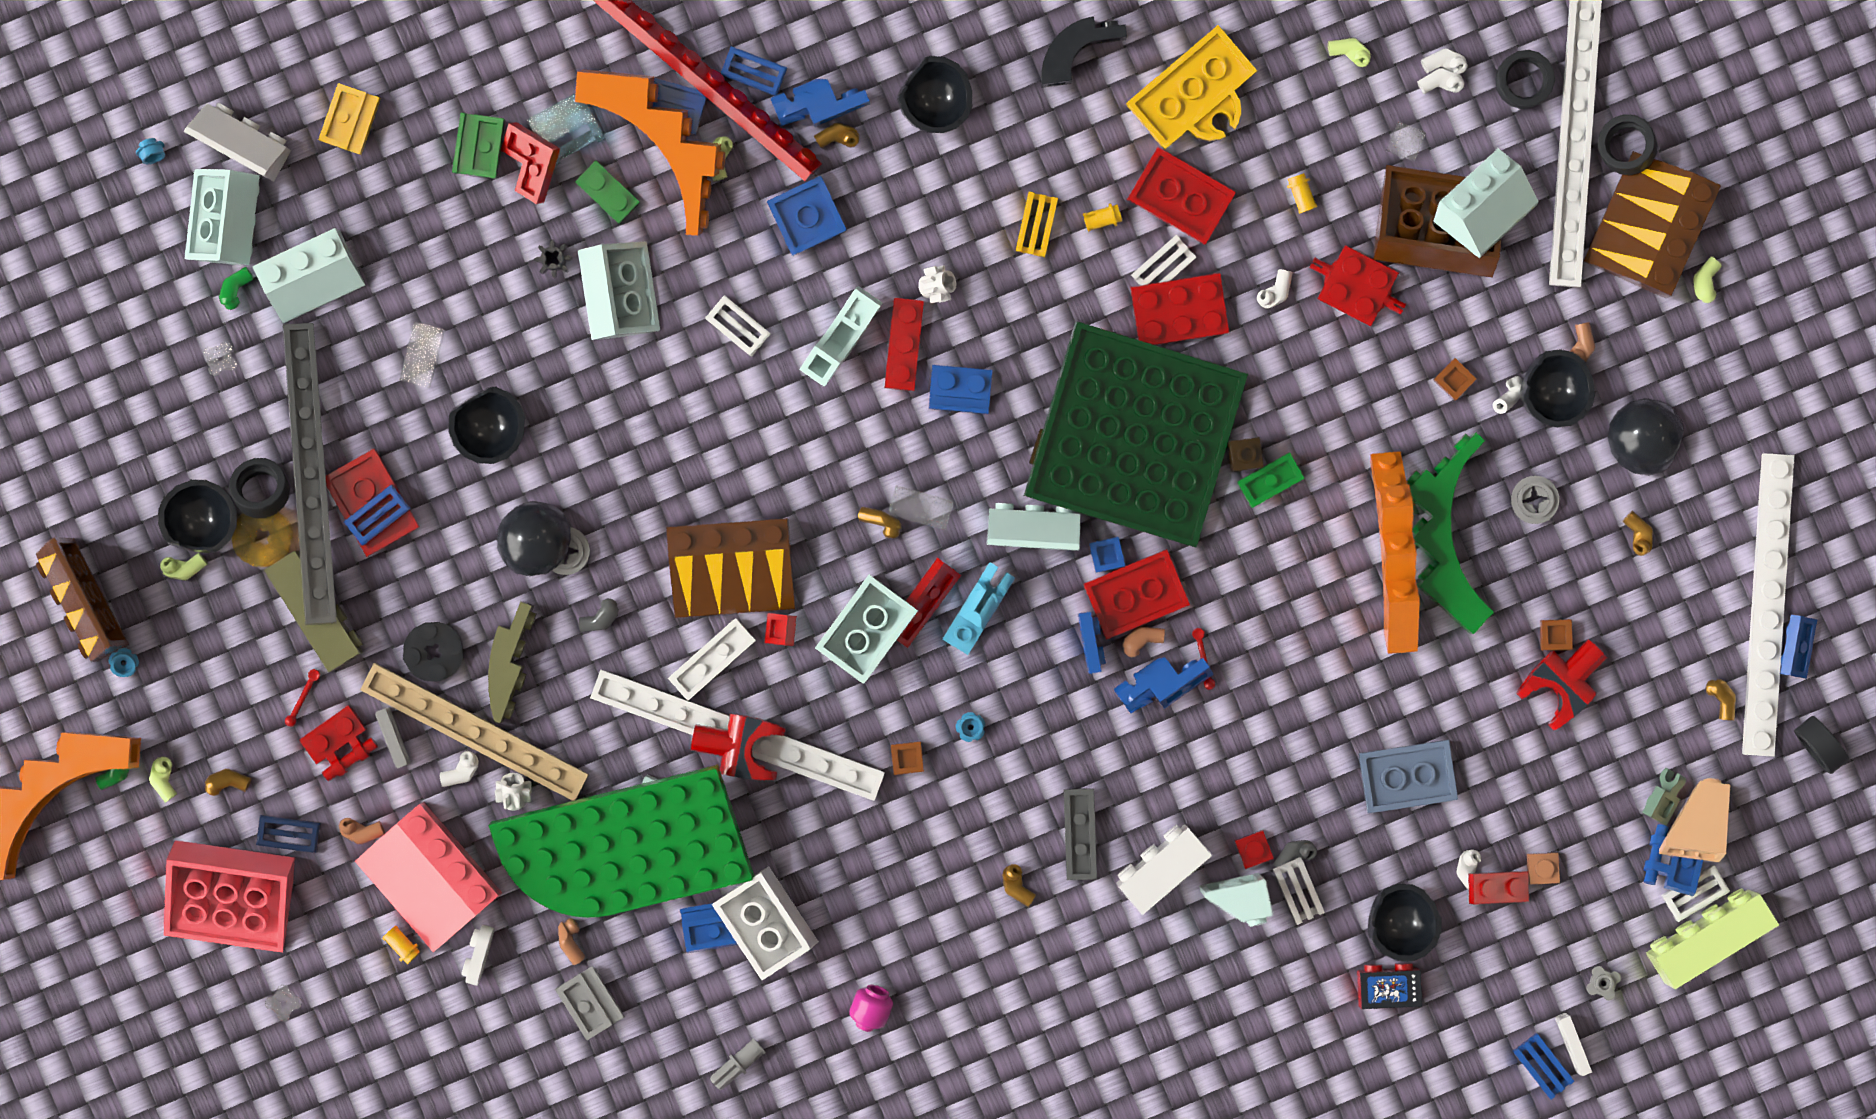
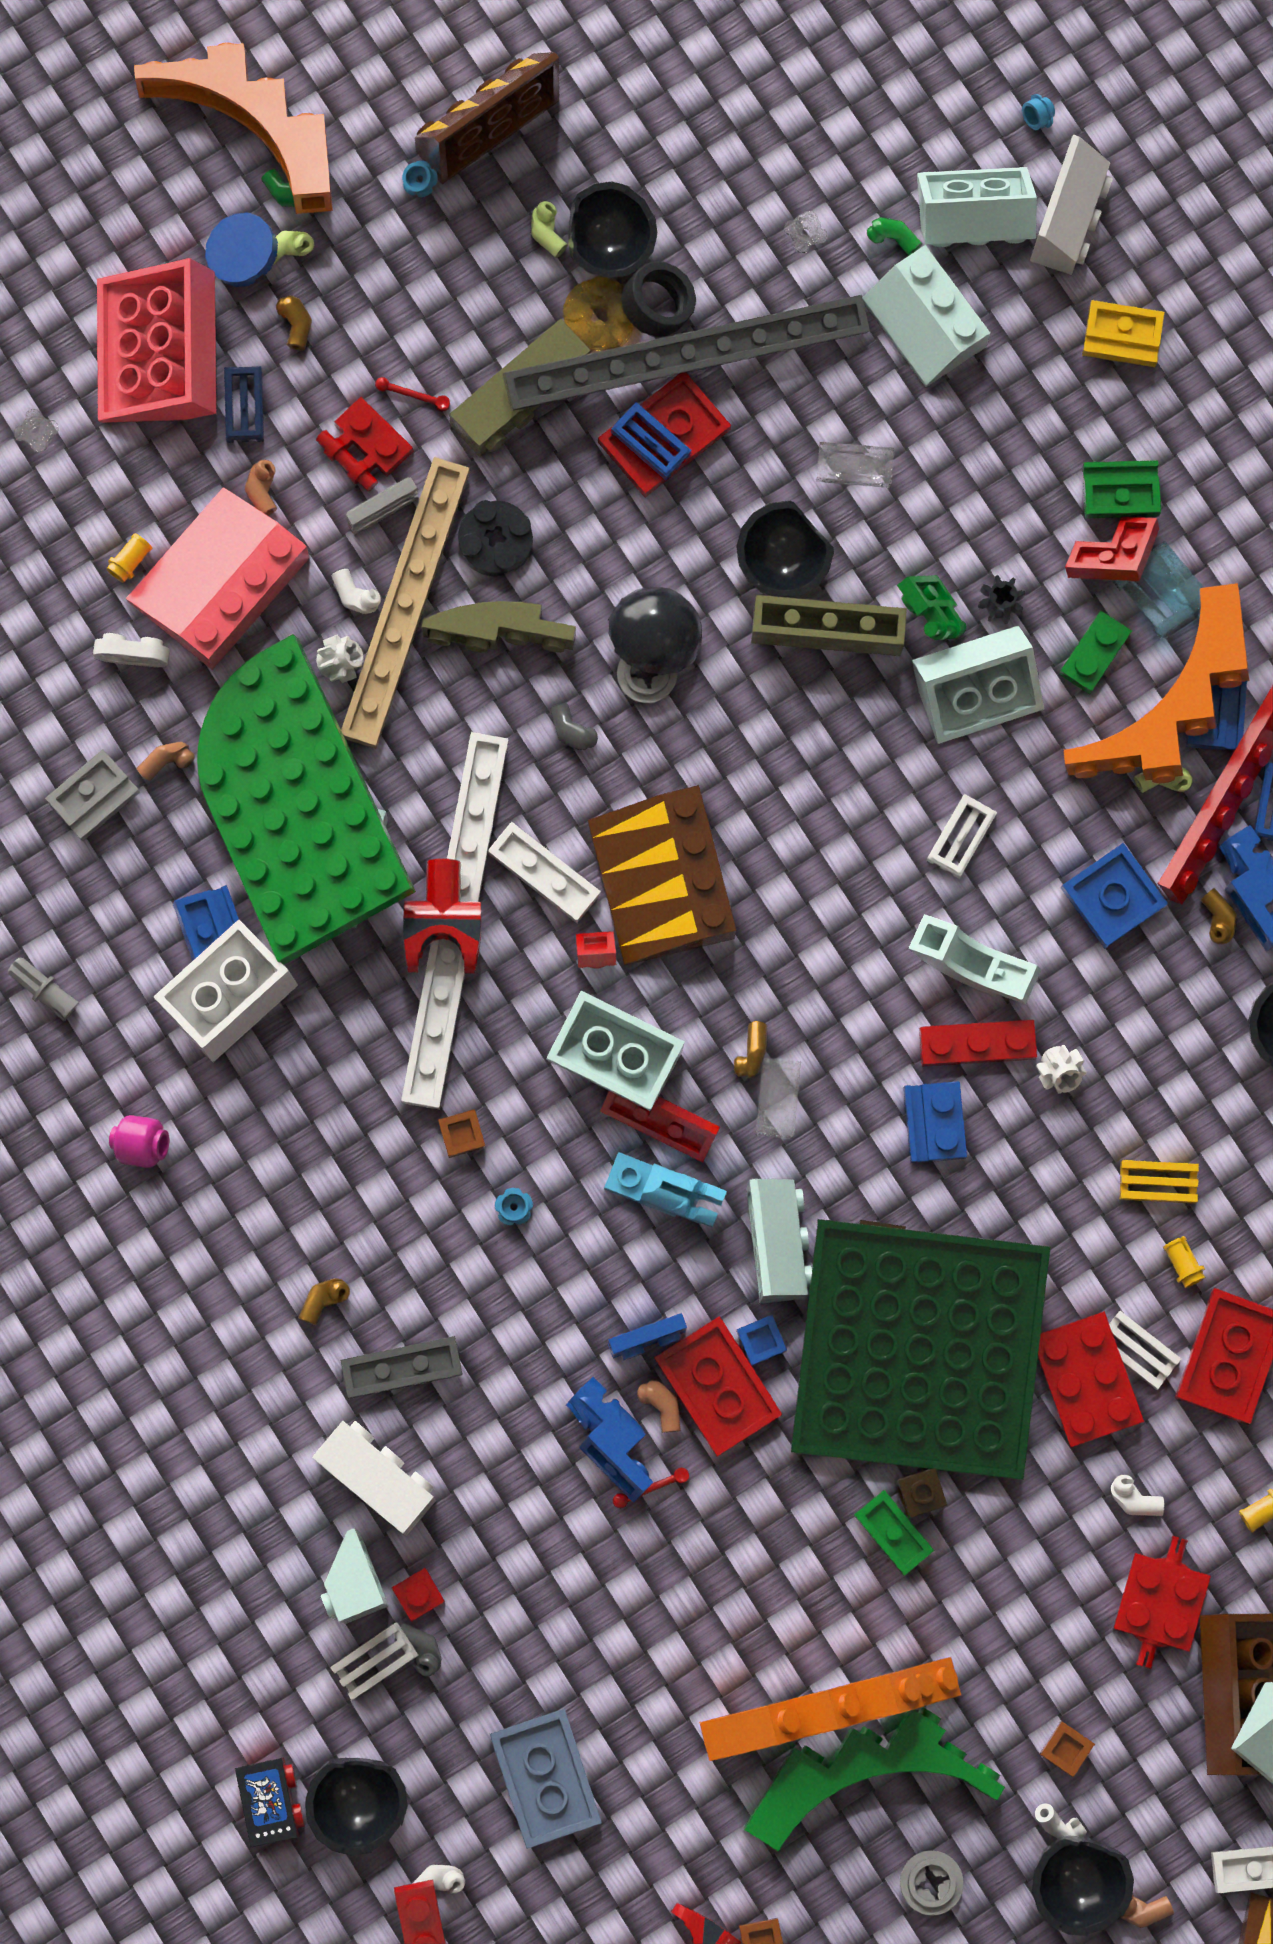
camera: 75 degrees right, 10 degrees down
none -> blue tile [205,212,278,287]
none -> olive brick [751,595,907,656]
none -> green plate [897,575,967,640]

